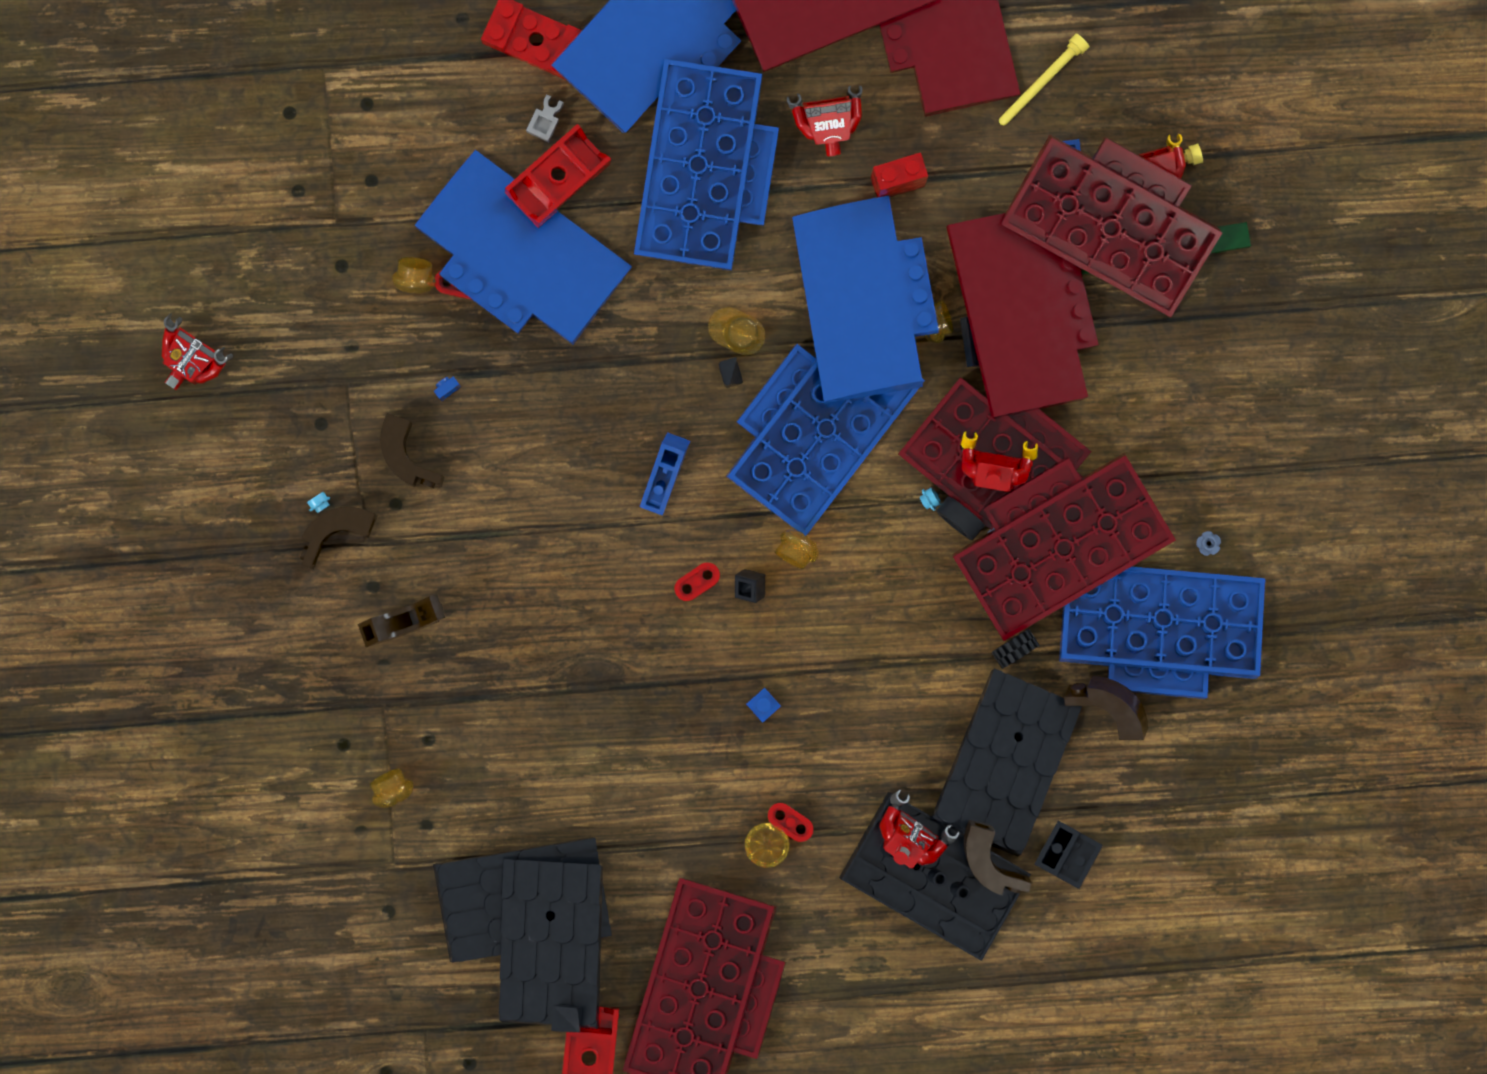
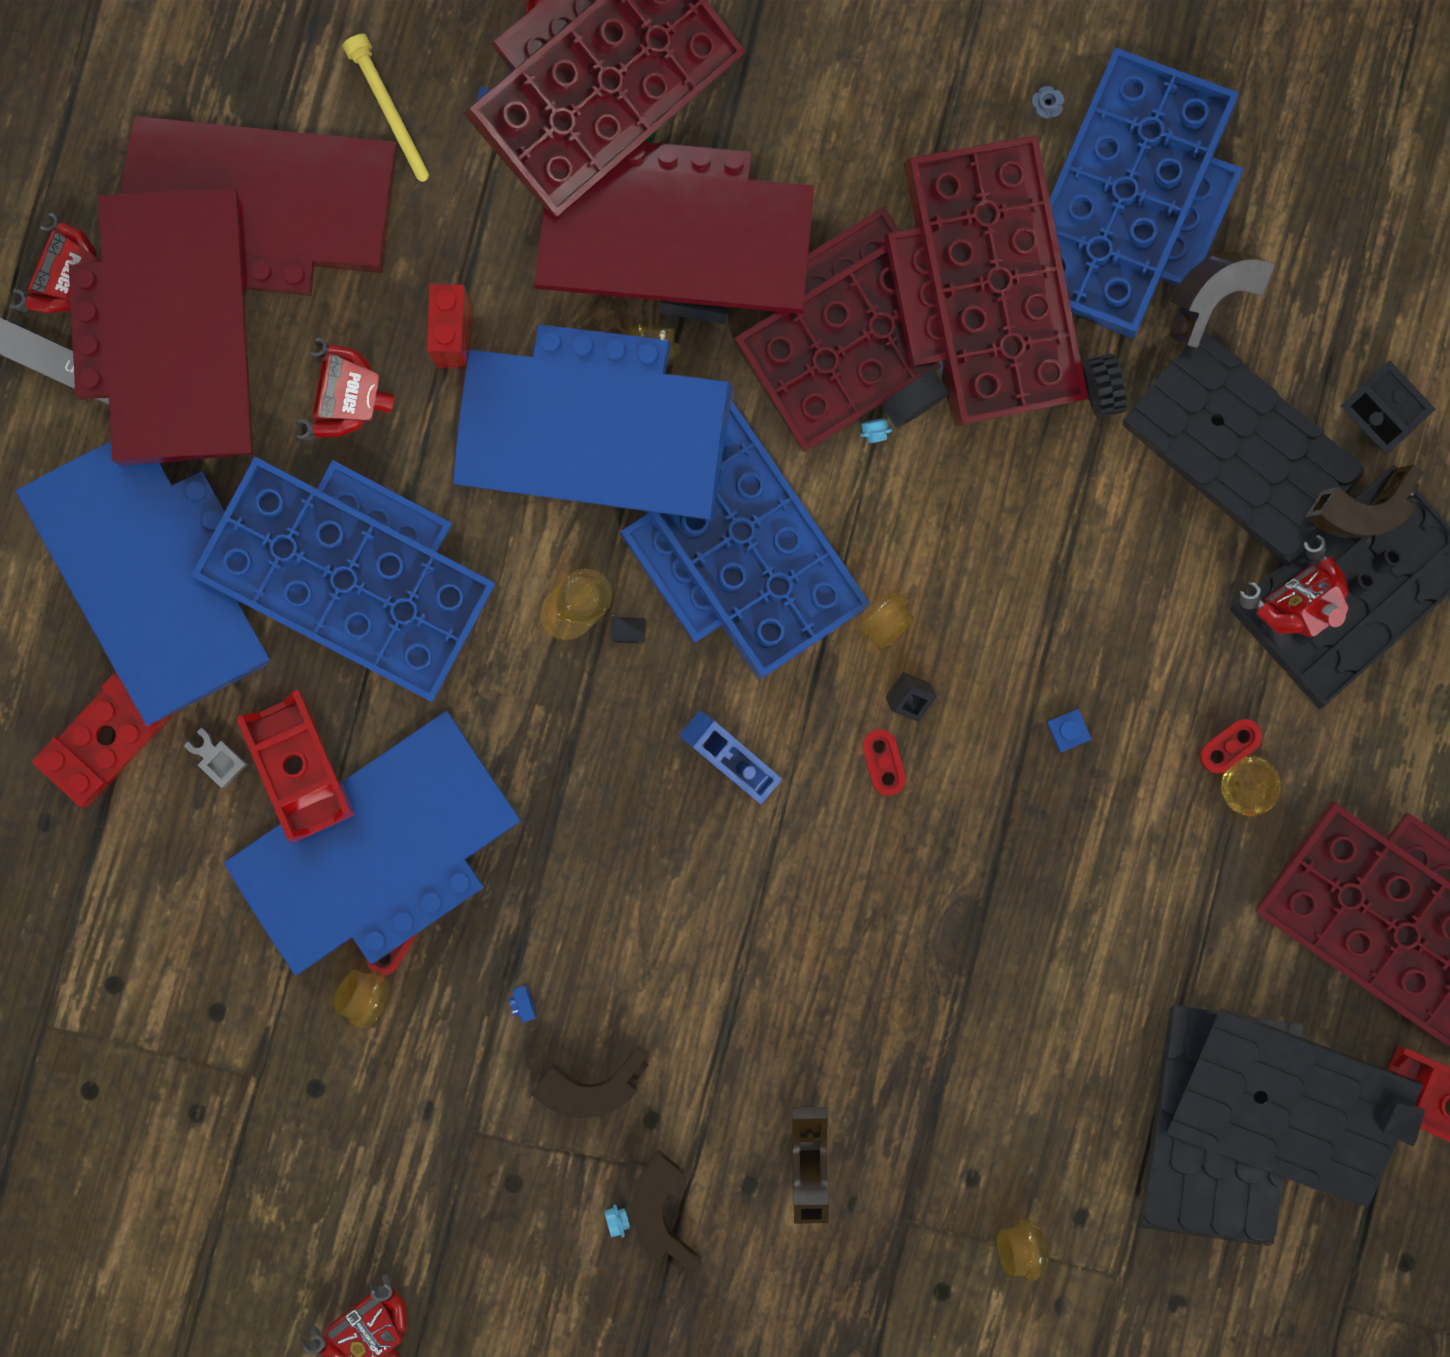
camera: 75 degrees left, 0 degrees up
red torso [961,431,1038,492] -> none

